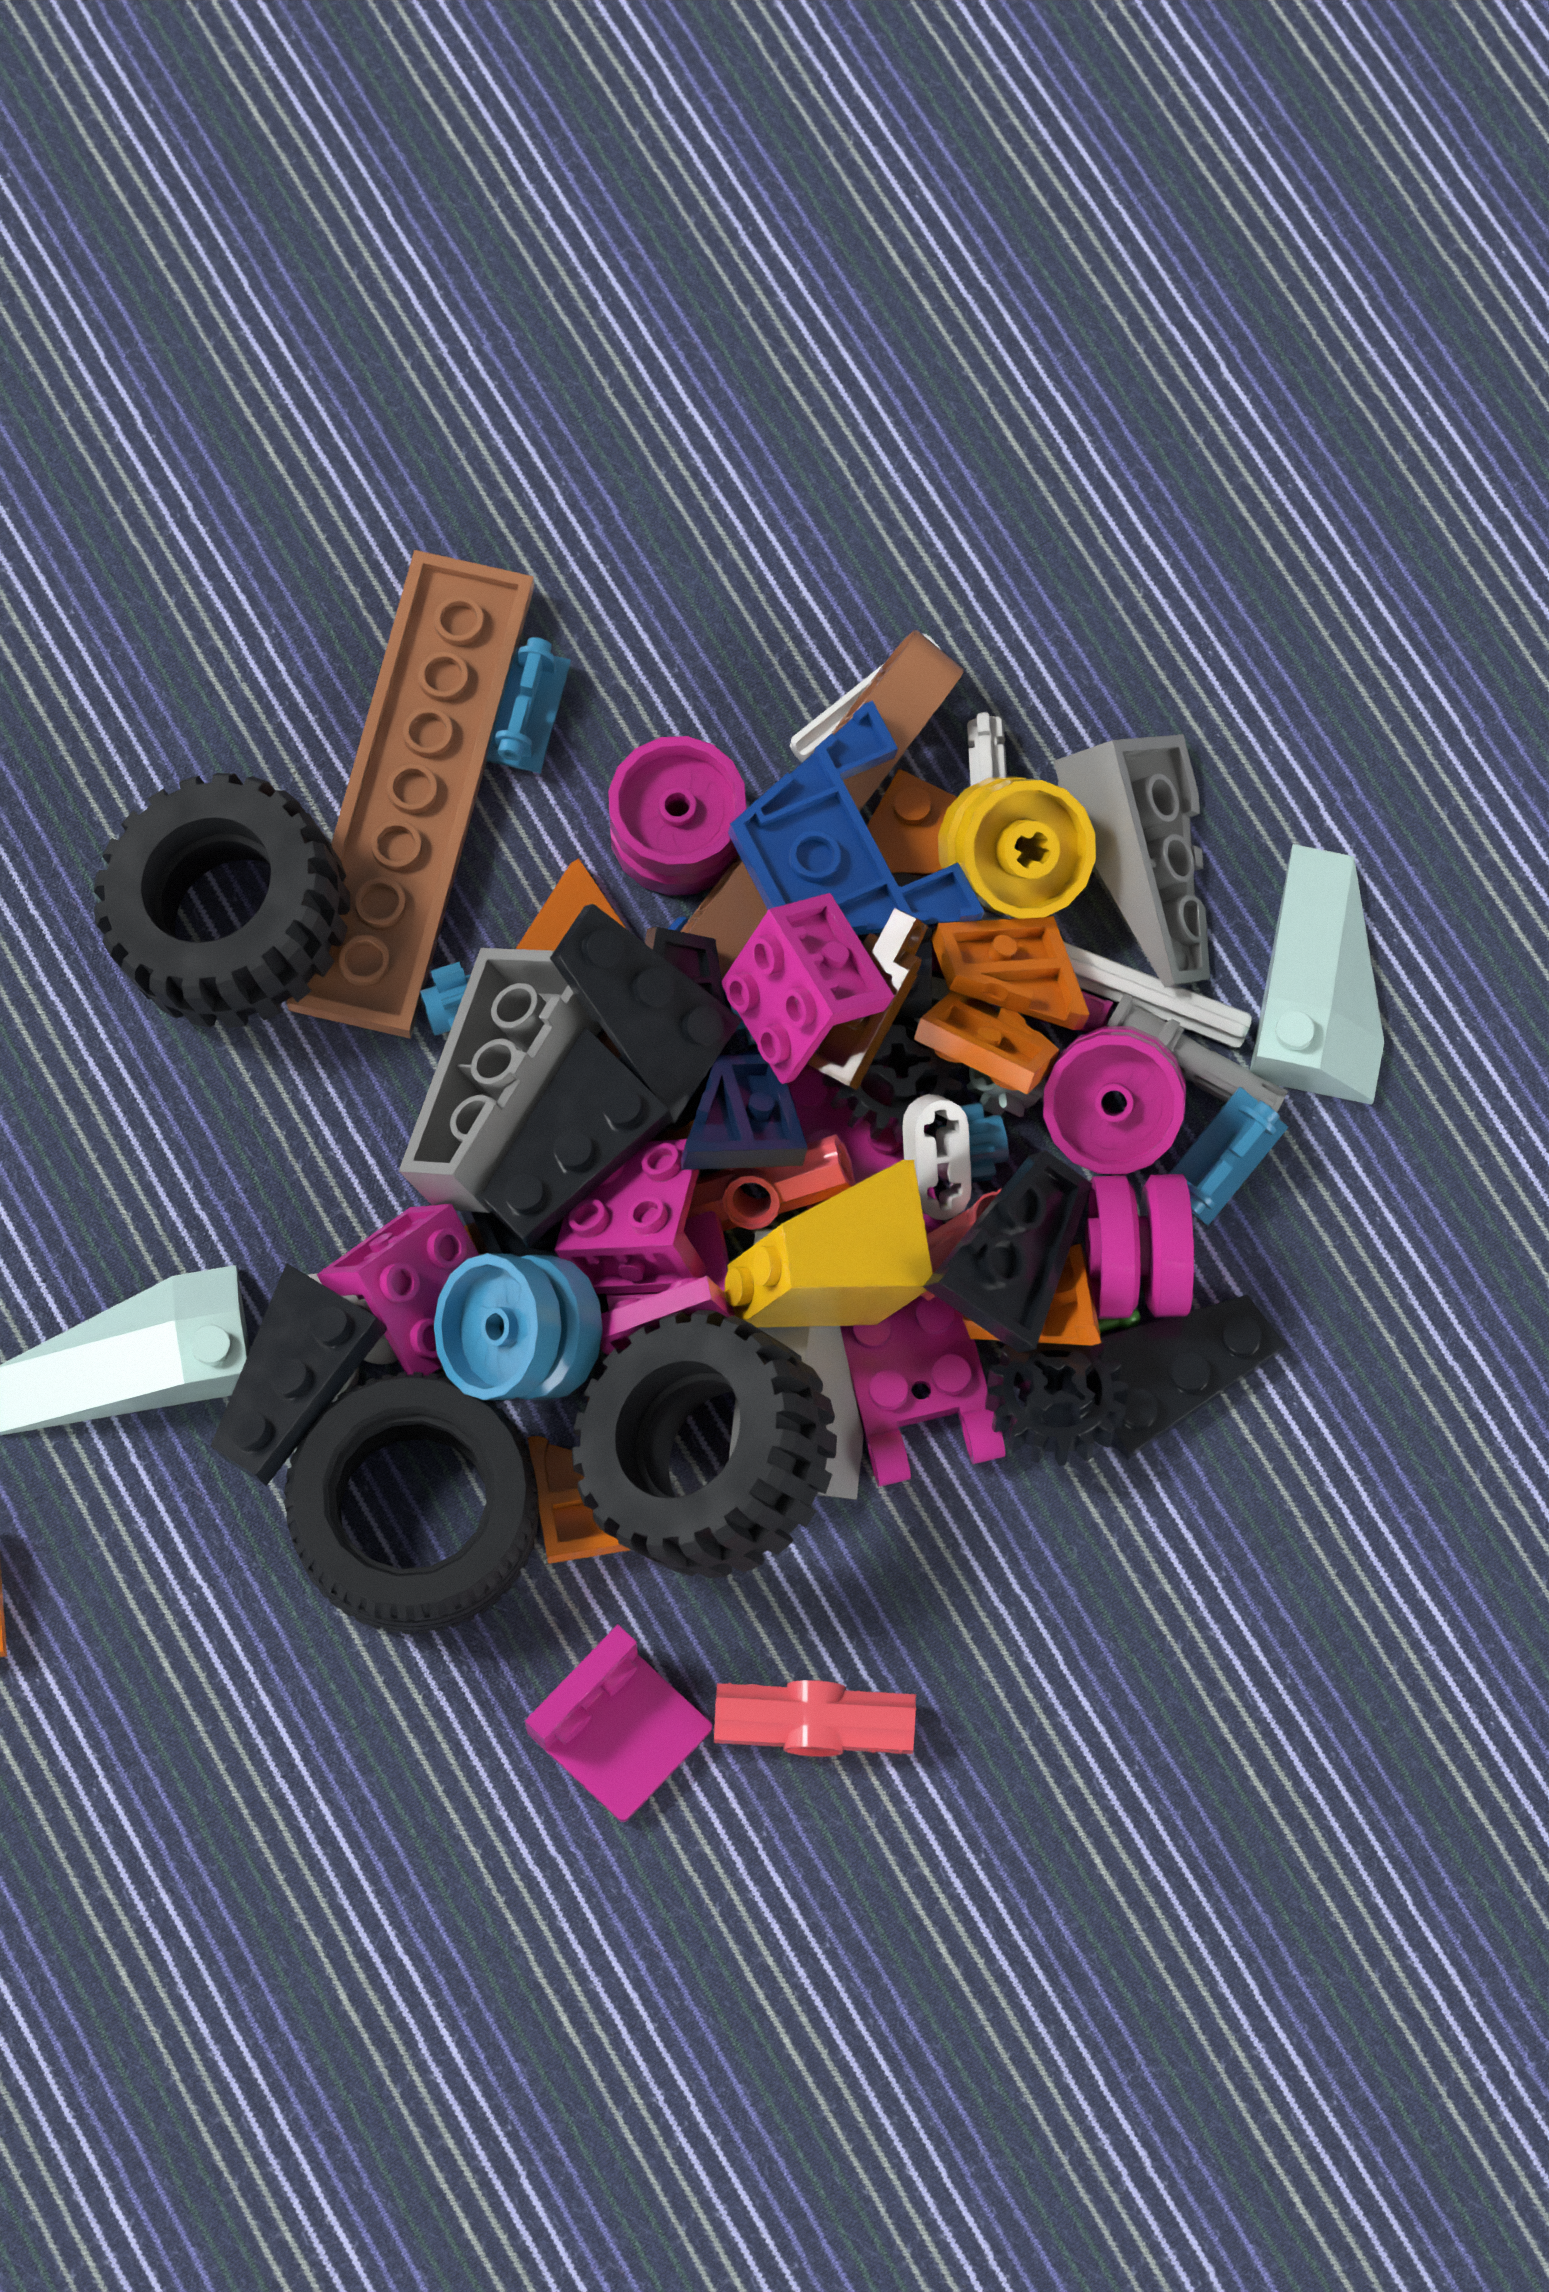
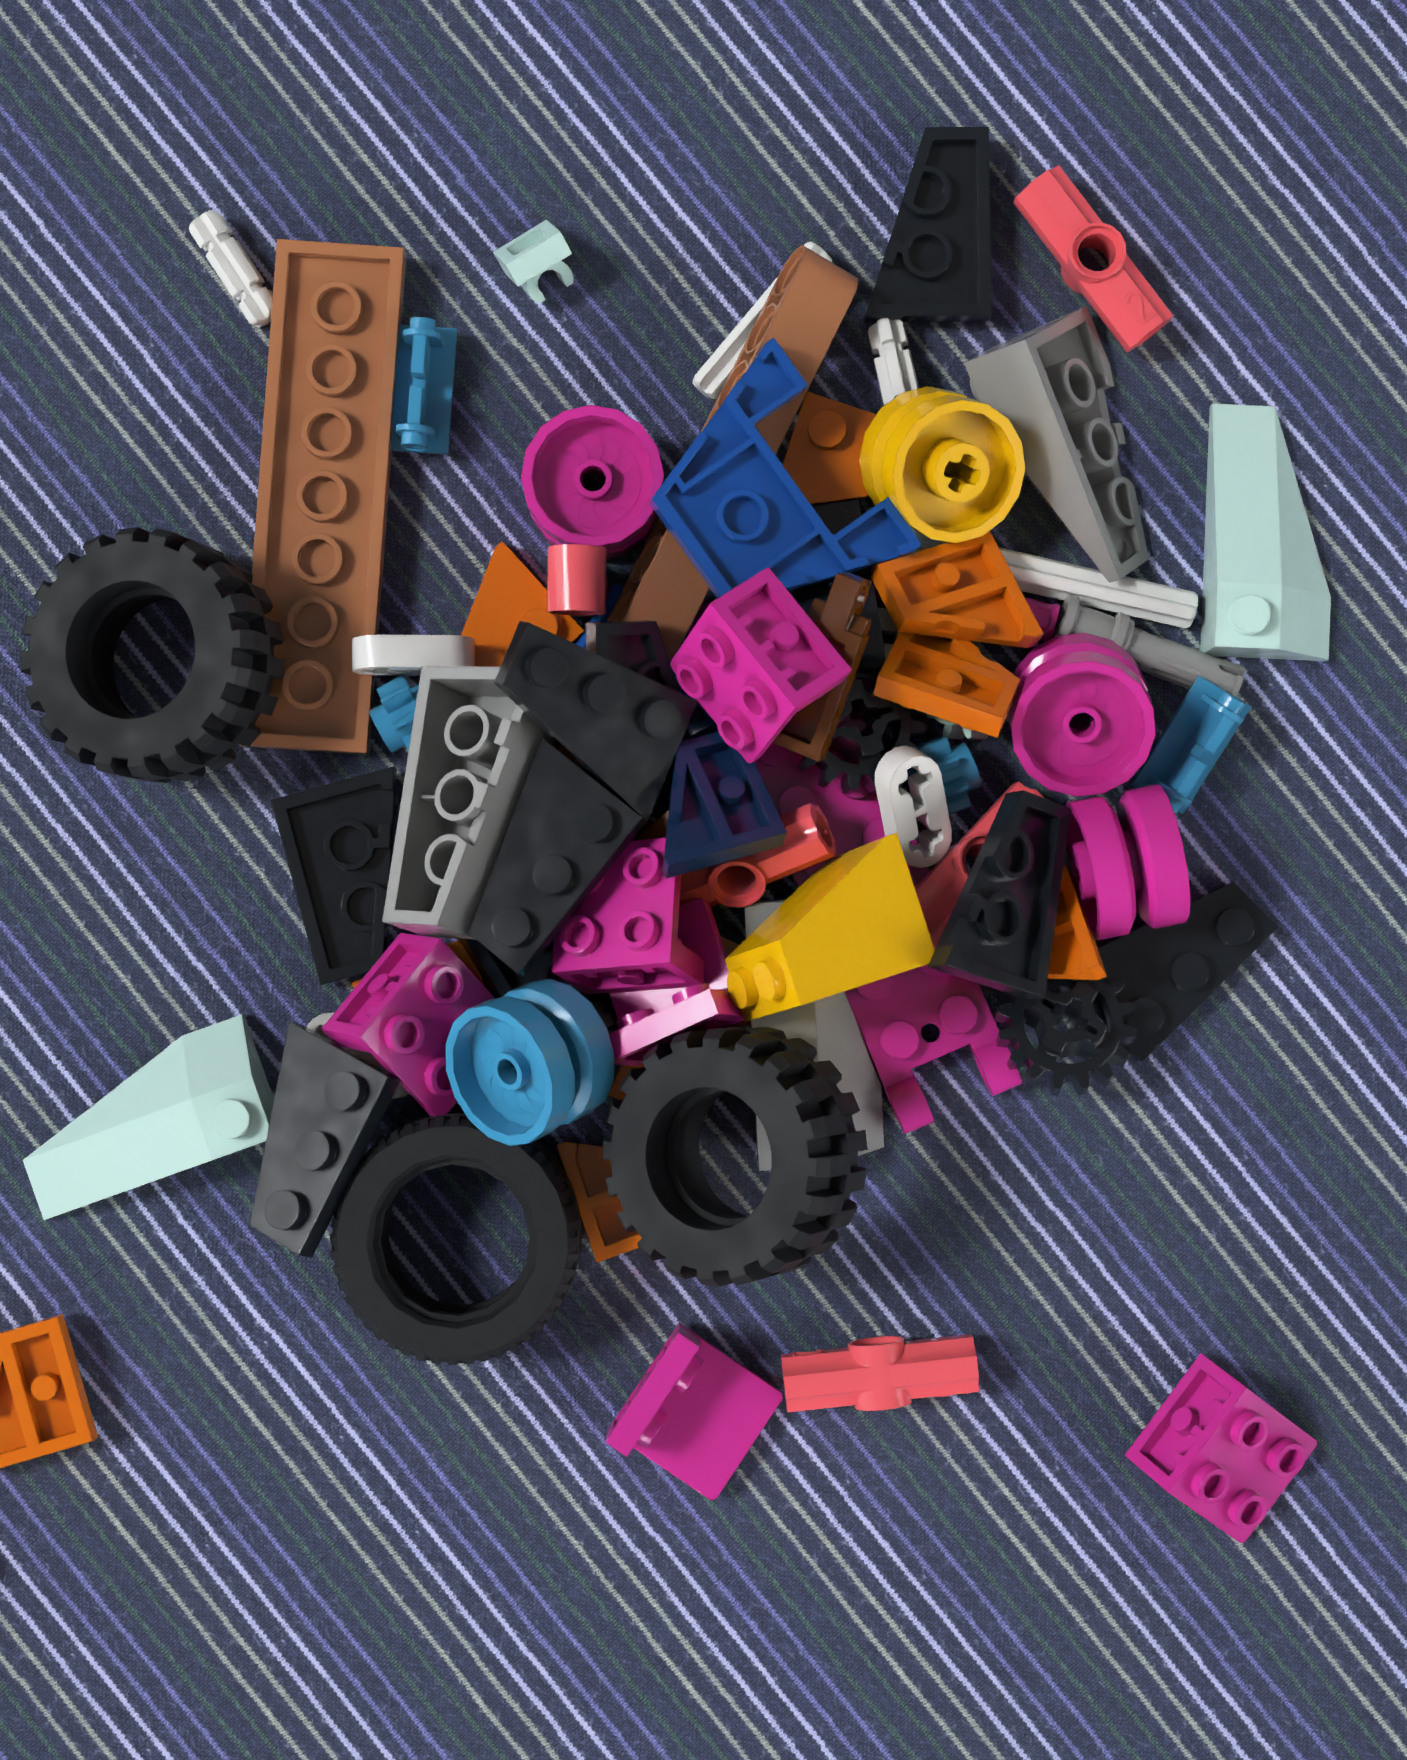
camera: 10 degrees left, 15 degrees up
none -> white axle [189,210,273,328]
none -> black wing [271,766,397,985]
none -> white beam [352,634,475,676]
none -> light aqua tile [493,220,573,304]
none -> coral piece [547,544,609,617]
none -> black wing [863,127,992,323]
none -> coral piece [1013,165,1173,353]
none -> dark pink bracket [1125,1353,1317,1543]

